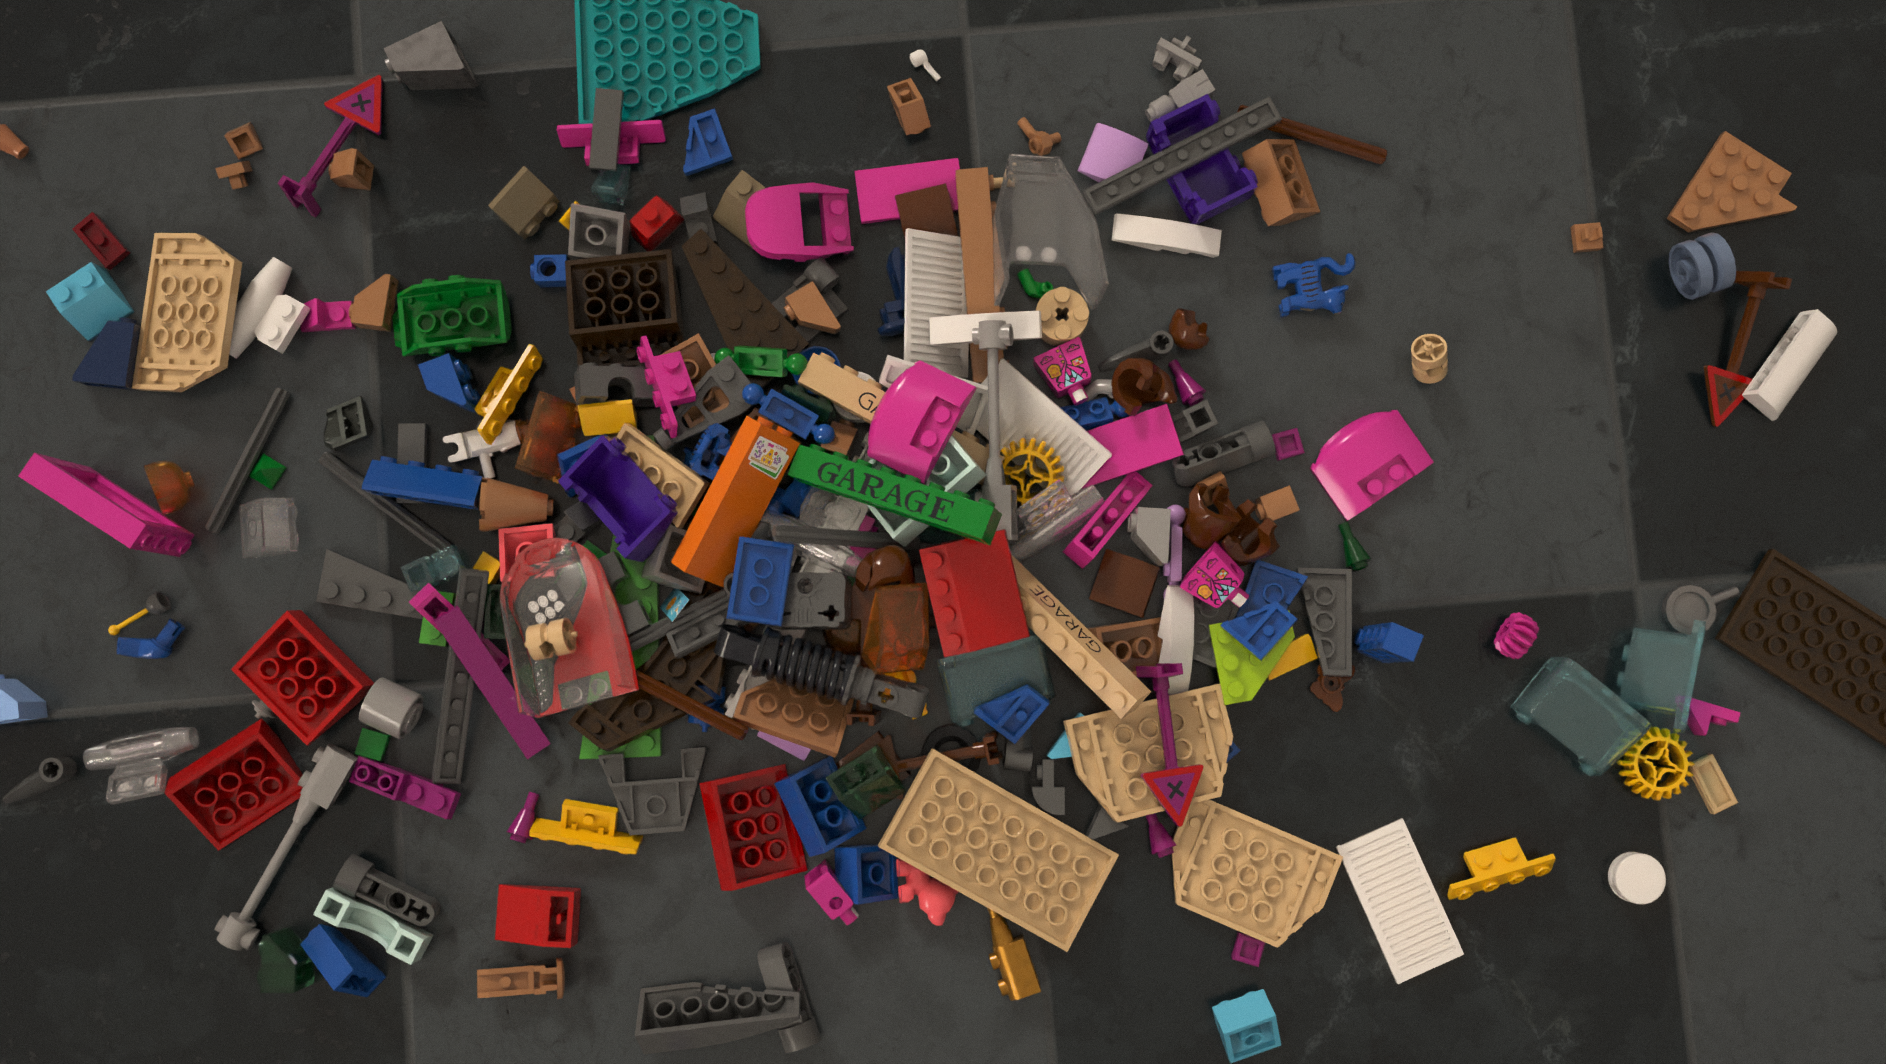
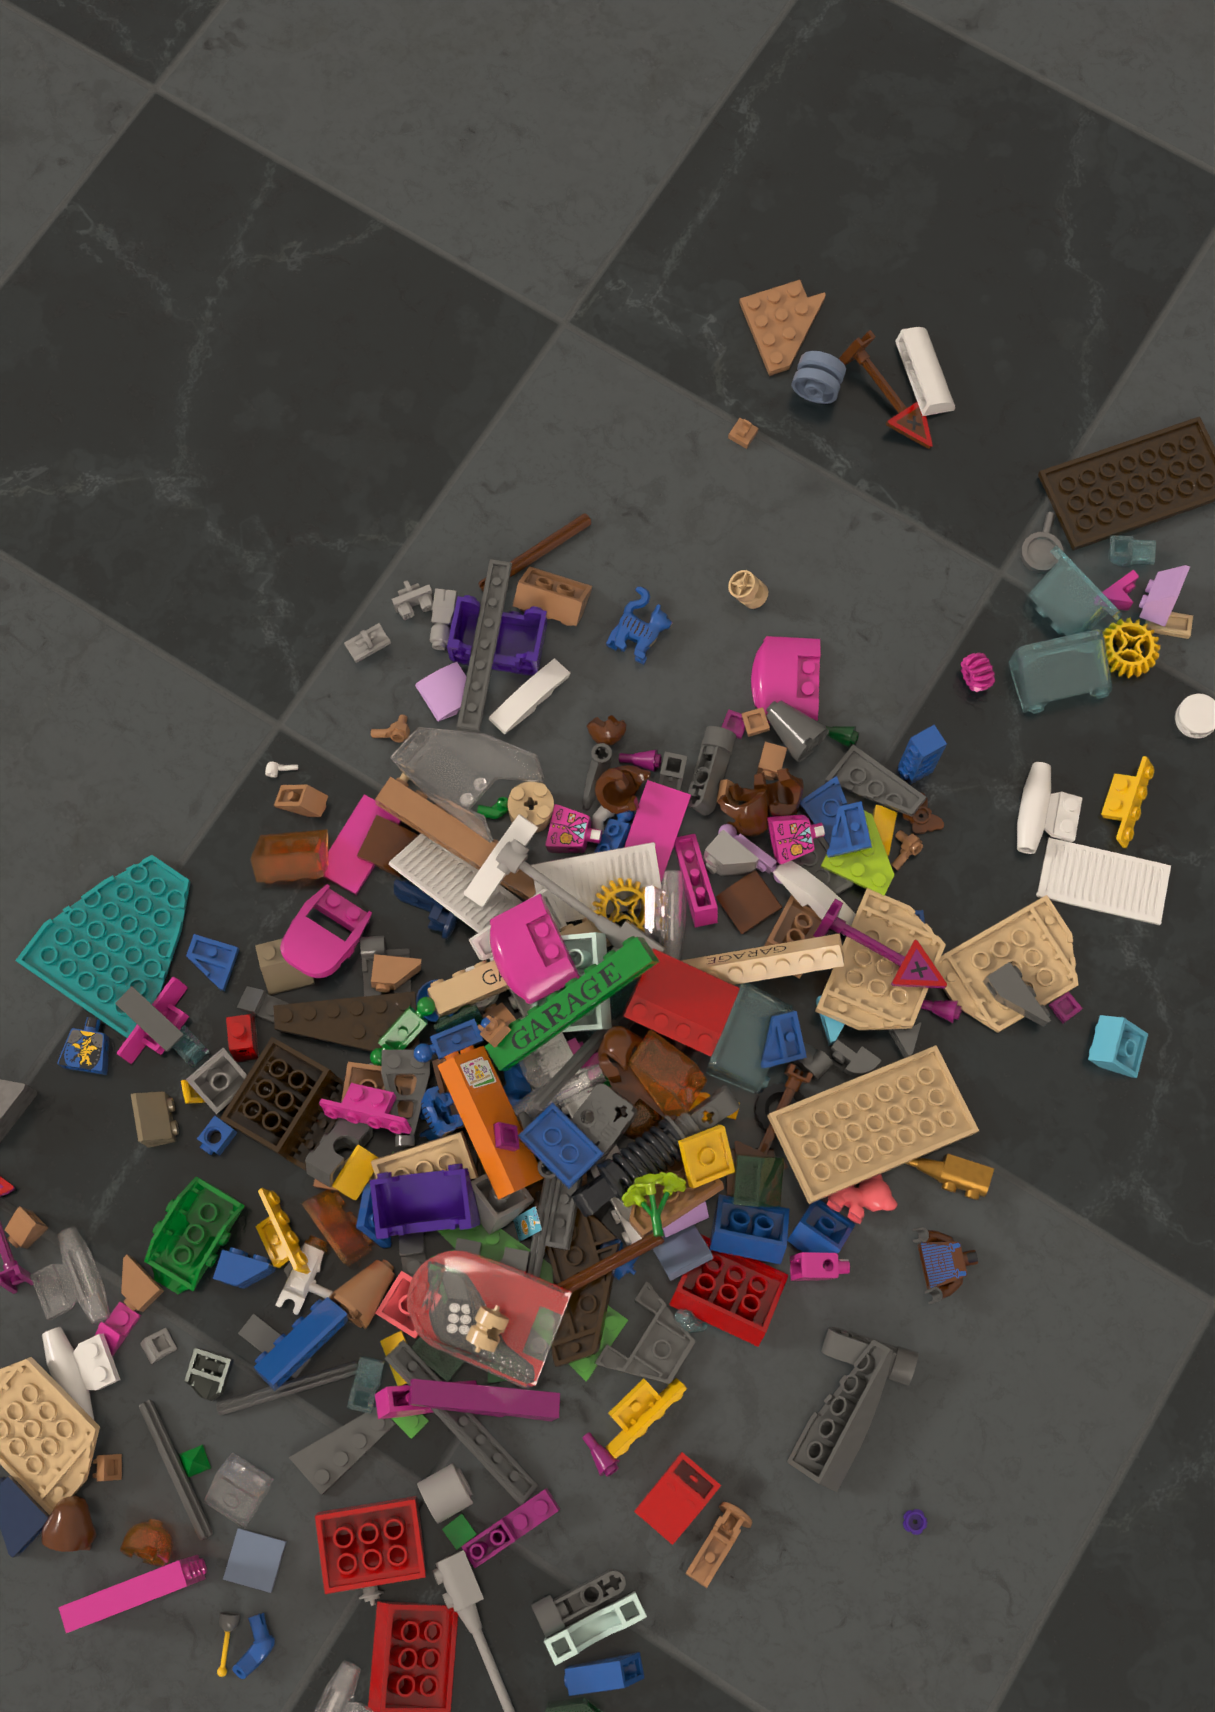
camera: 50 degrees left, 10 degrees down
none -> clear plate [30,1227,110,1325]
none -> reddish brown piece [42,1496,97,1552]
none -> torso [57,1017,109,1075]
none -> medium nougat tile [93,1454,122,1481]
none -> light grey slope [140,1328,177,1364]
none -> sand blue tile [223,1528,287,1593]
none -> clear orange slope [250,829,329,883]
none -> light grey hips [344,623,391,663]
none -> medium nougat tile [478,1015,511,1048]
none -> magenta tile [493,1122,520,1151]
none -> lime plant [622,1172,686,1237]
none -> sand blue tile [652,1225,713,1281]
none -> clear light blue arm [675,1309,707,1333]
none -> yellow tile [678,1125,735,1189]
none -> medium nougat tile [742,707,770,737]
none -> dark grey cone [766,700,829,762]
none -> medium nougat piece [891,830,923,870]
none -> torso [912,1227,978,1304]
none -> dark grey slope [983,962,1051,1027]
none -> white plate [1017,762,1082,854]
none -> clear light blue brick [1109,536,1156,568]
none -> lavender slope [1139,565,1190,627]

